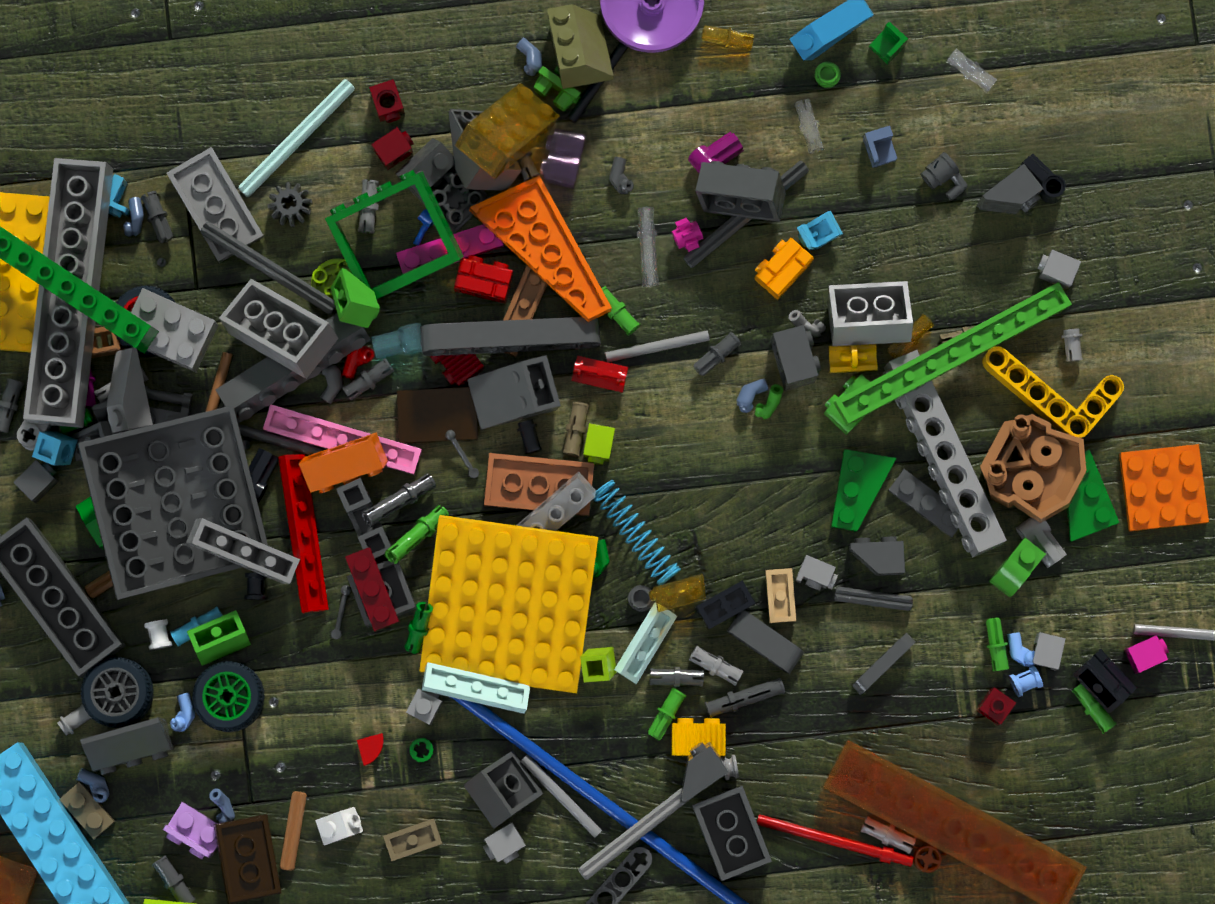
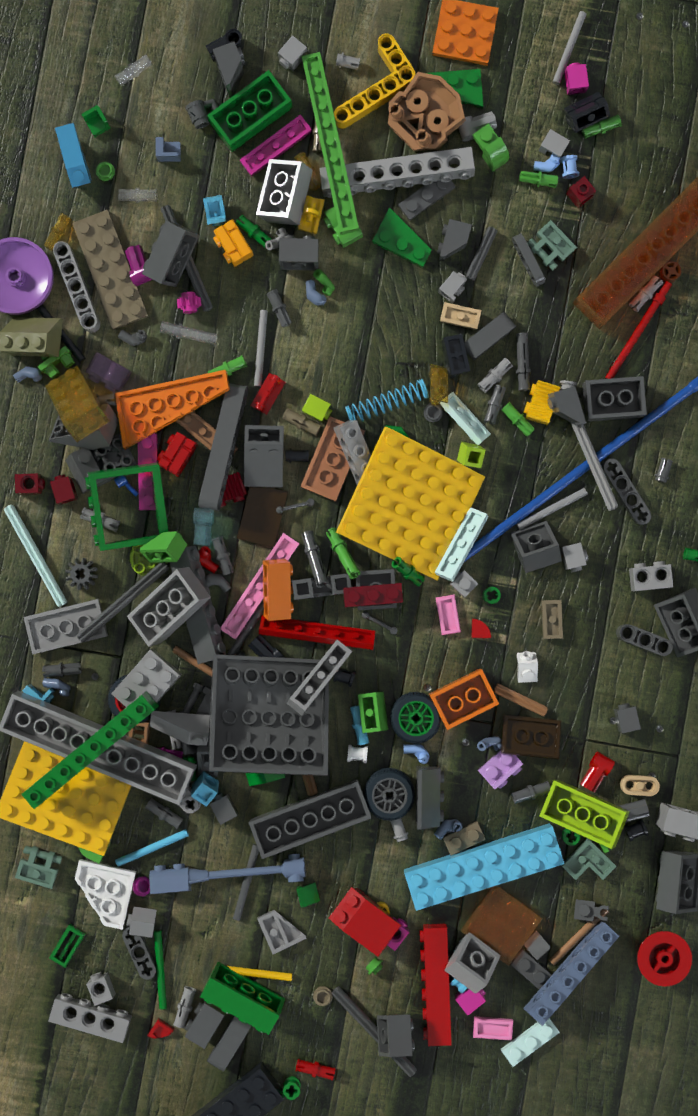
camera: 65 degrees left, 5 degrees up
none -> light grey beam [53,241,100,333]
none -> dark tan plate [72,210,149,330]
none -> green brick [207,70,293,152]
none -> green pin [236,214,272,248]
none -> dark pink plate [240,114,312,177]
none -> orange brick [429,668,499,730]
none -> bright pink tile [435,594,461,635]
none -> sand green plate [527,220,577,271]

